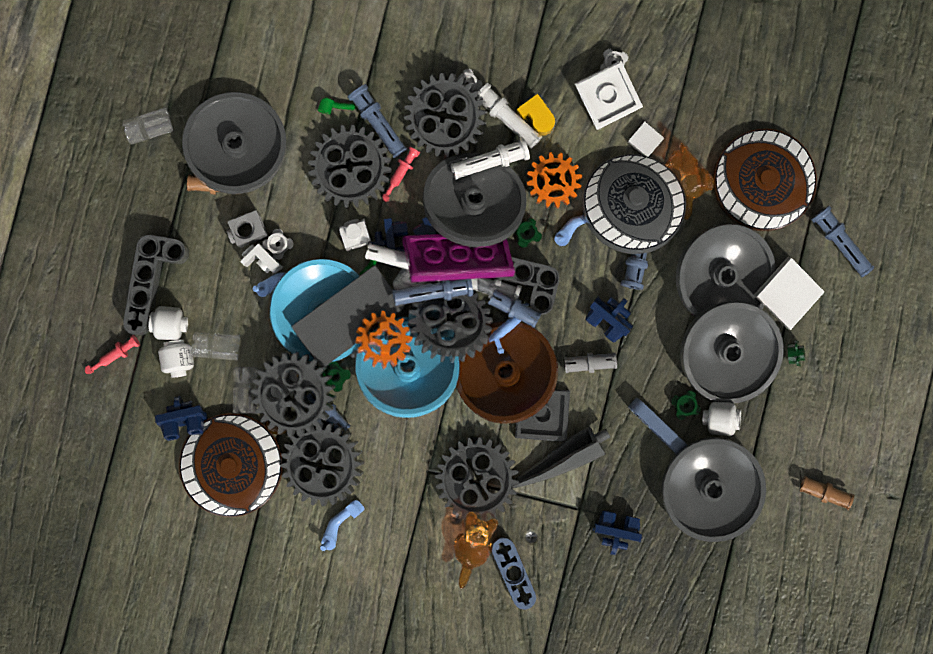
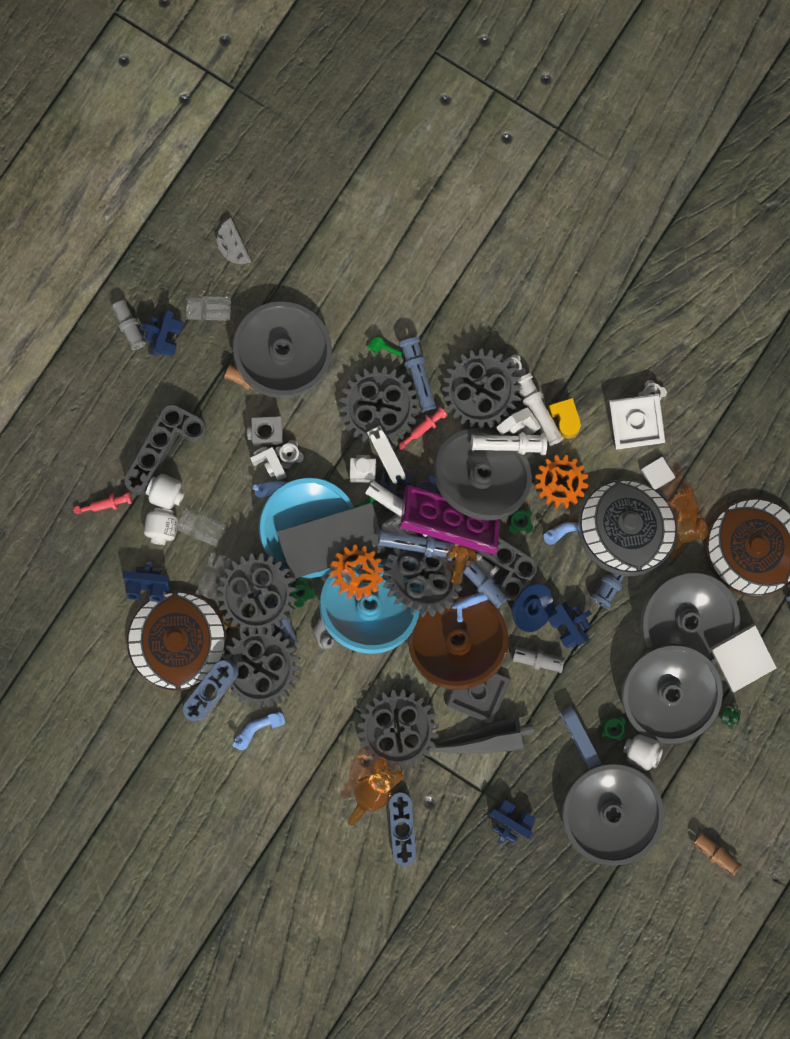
camera: 15 degrees right, 5 degrees down
none -> light grey pin [111,300,146,350]
none -> dark blue hips [140,310,184,357]
none -> sand blue beam [183,660,238,721]
none -> light grey tile [216,217,251,264]
none -> light grey arm [313,615,334,649]
none -> white piece [367,425,406,484]
none -> clear orange piece [446,545,477,584]
none -> white bracket [496,407,541,436]
none -> dark blue dish [512,583,553,632]

